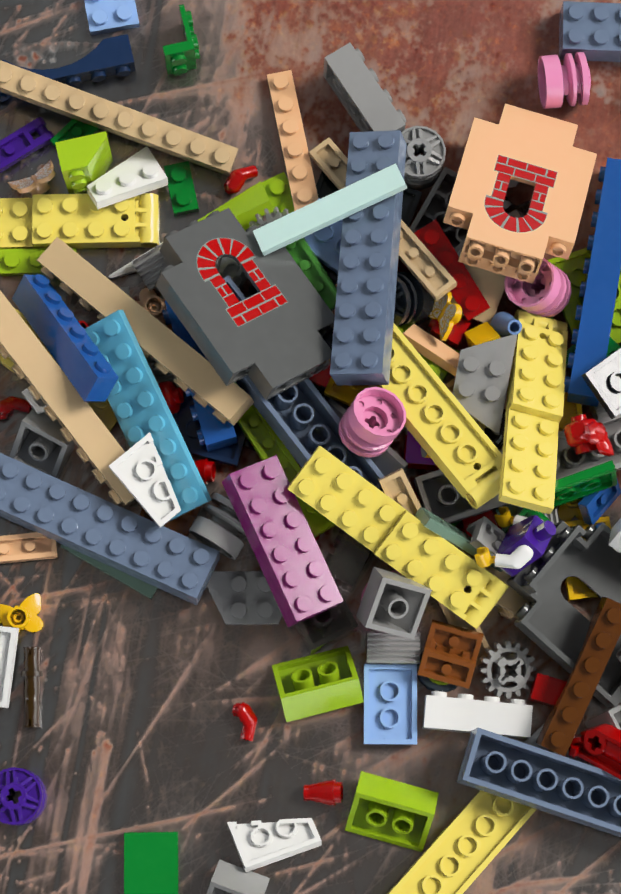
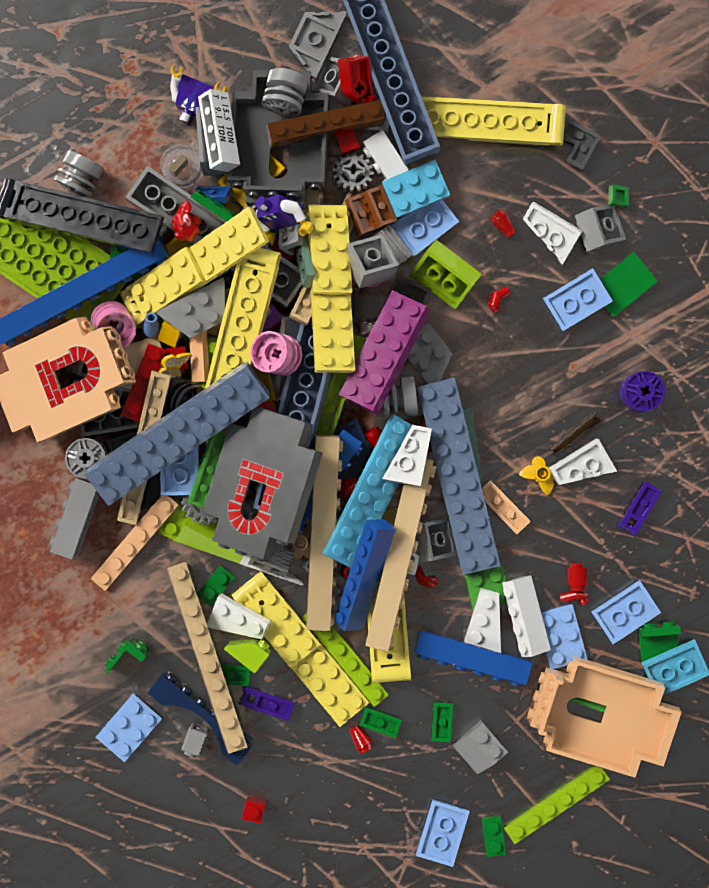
camera: 125 degrees left, 10 degrees up
light nougat animal [8,159,56,195] -> none
red arm [224,165,258,194] -> none
light aqua tile [253,163,407,256] -> none
lime slope [345,771,439,852] -> none
none -> light grey brick [181,723,210,758]
none -> medium azure plate [382,160,450,218]
none -> light blue plate [543,268,613,331]

